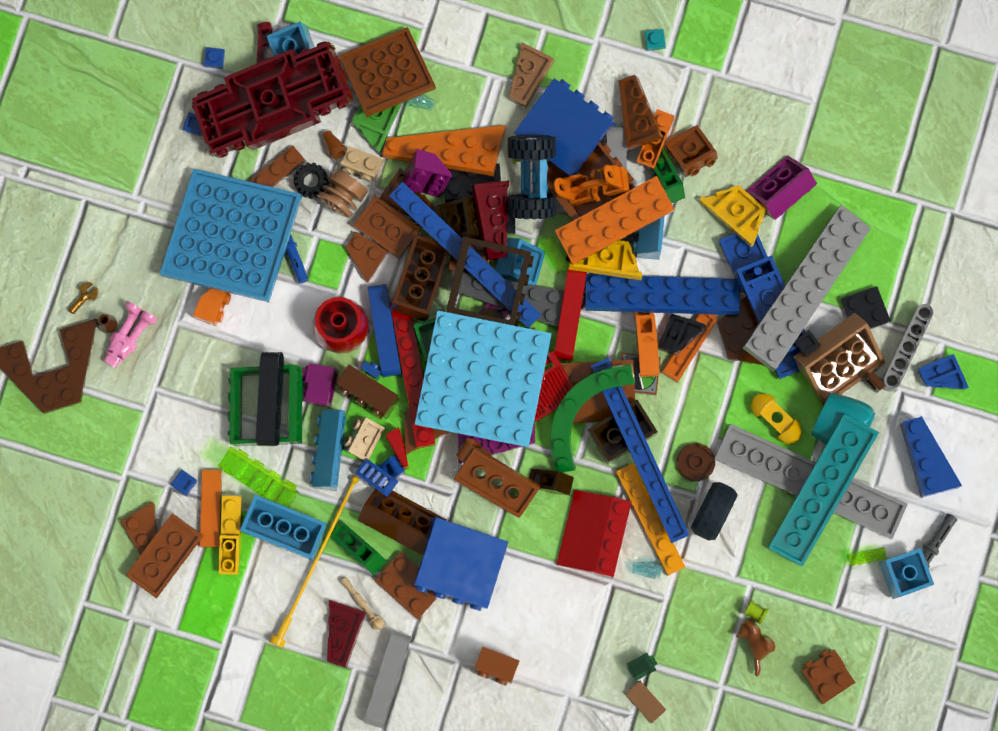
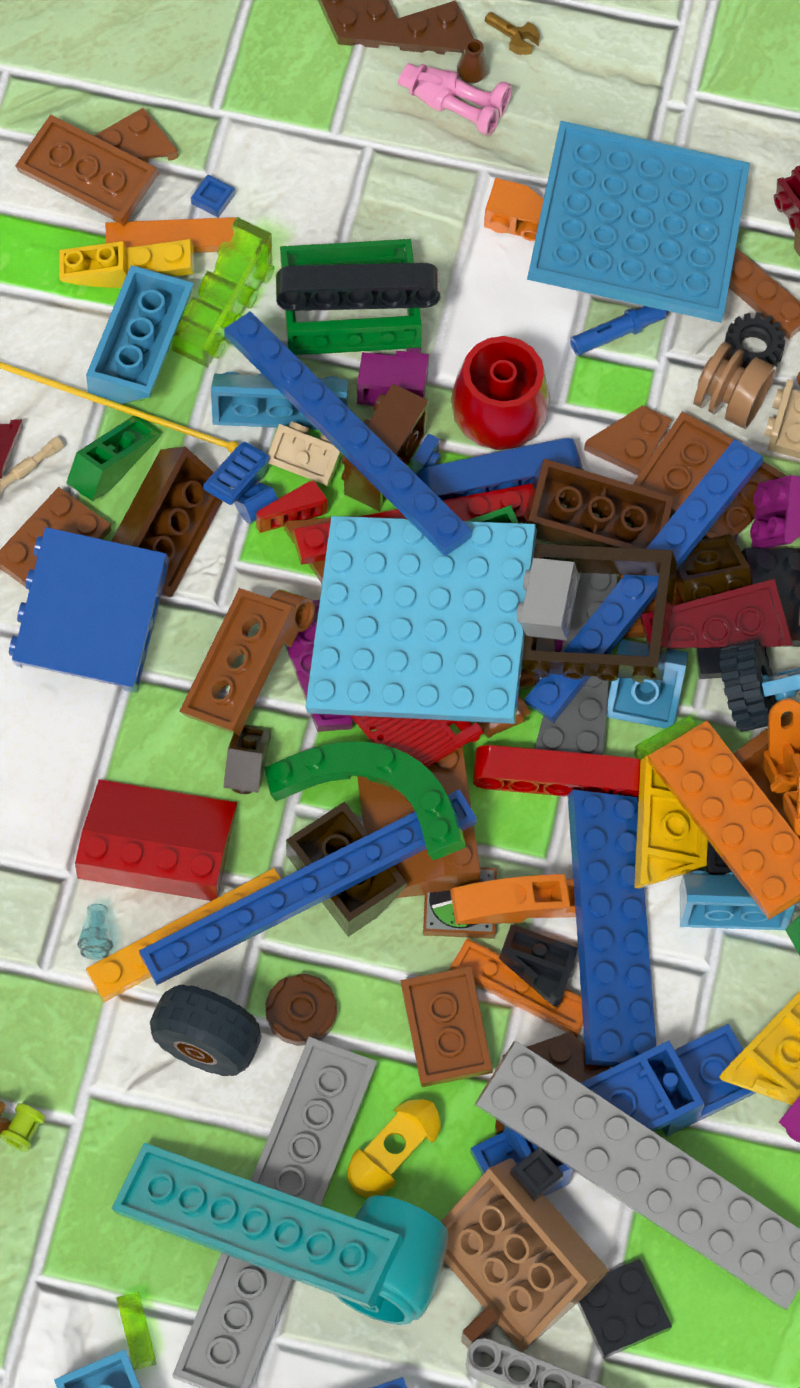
camera: 80 degrees right, 15 degrees down
none -> blue plate [224,311,472,556]
none -> dark orange plate [400,966,493,1087]
none -> light grey brick [517,558,580,640]

